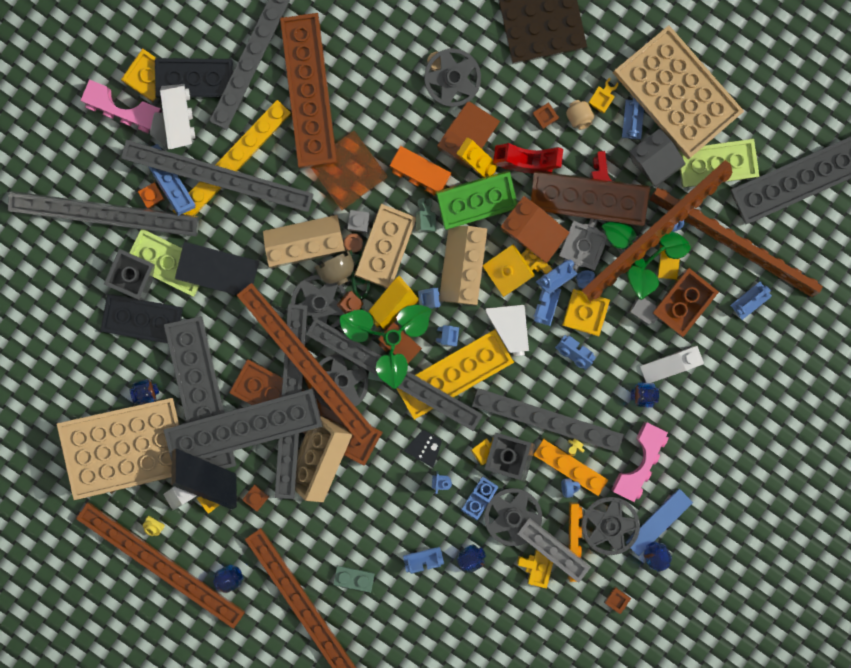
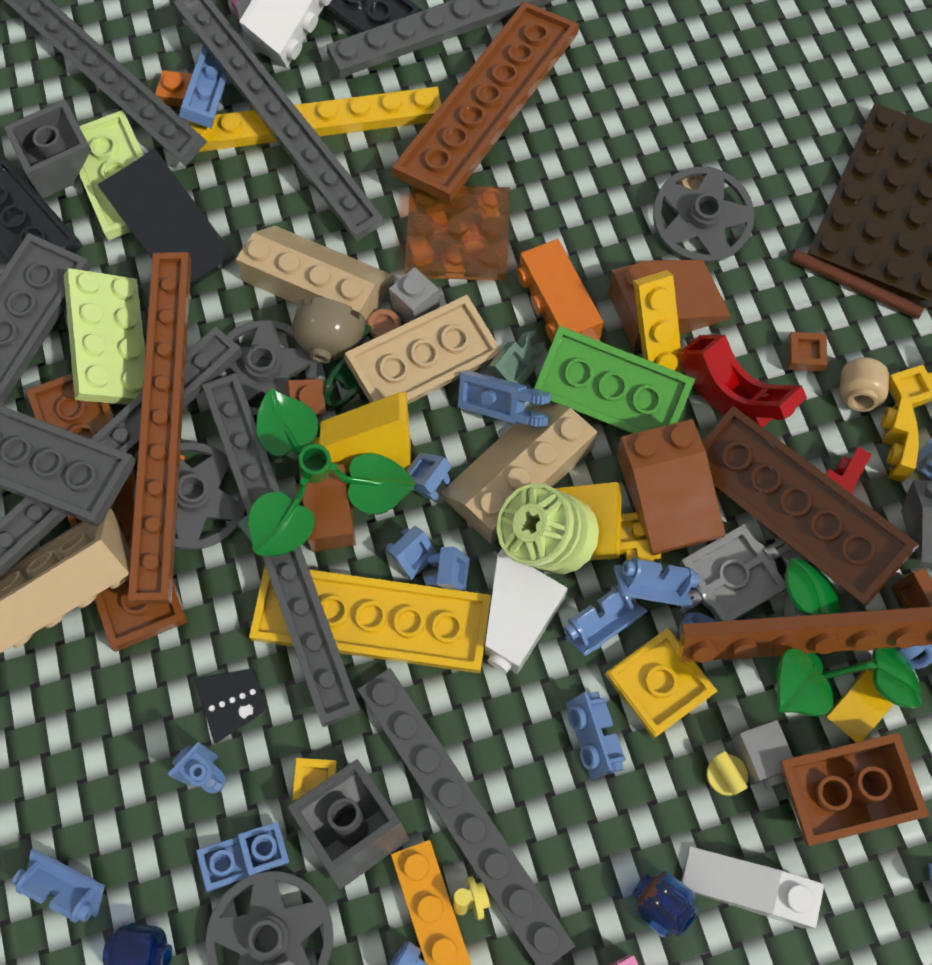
camera: 40 degrees right, 20 degrees down
none -> yellowish green plate [64,268,145,405]
none -> medium blue tile [425,547,470,591]
none -> medium blue hinge [458,370,551,427]
none -> yellowish green wheel [496,483,599,574]
none -> light yellow plate [706,751,748,796]
none -> copper bar [790,249,925,320]
none -> yellow slope [880,396,919,483]

